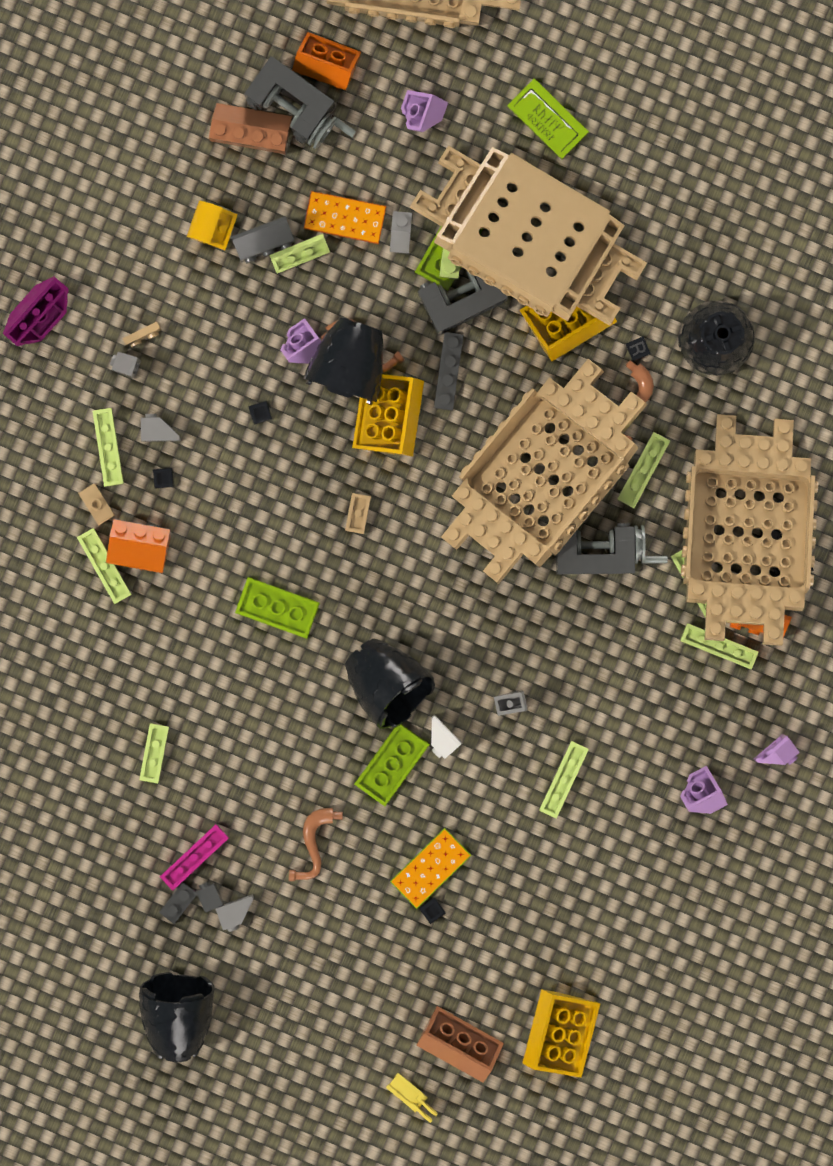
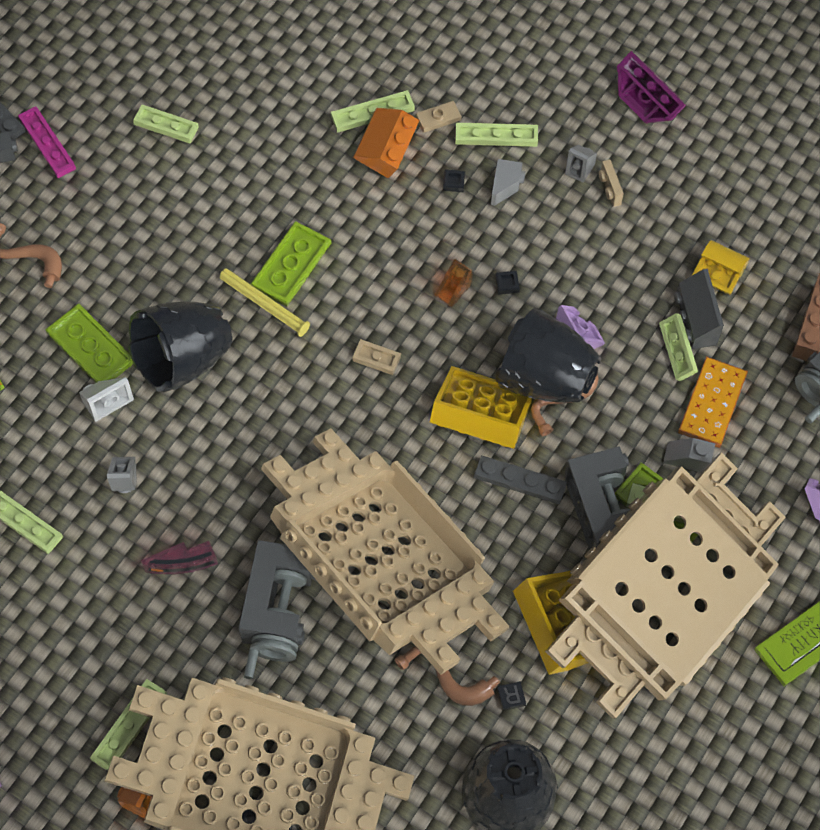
camera: 100 degrees right, 25 degrees down
yellowish green plate [617,432,670,509] -> none
none -> clear pink slope [141,541,218,575]
none -> light yellow axle [220,268,310,337]
none -> clear orange slope [435,259,473,307]

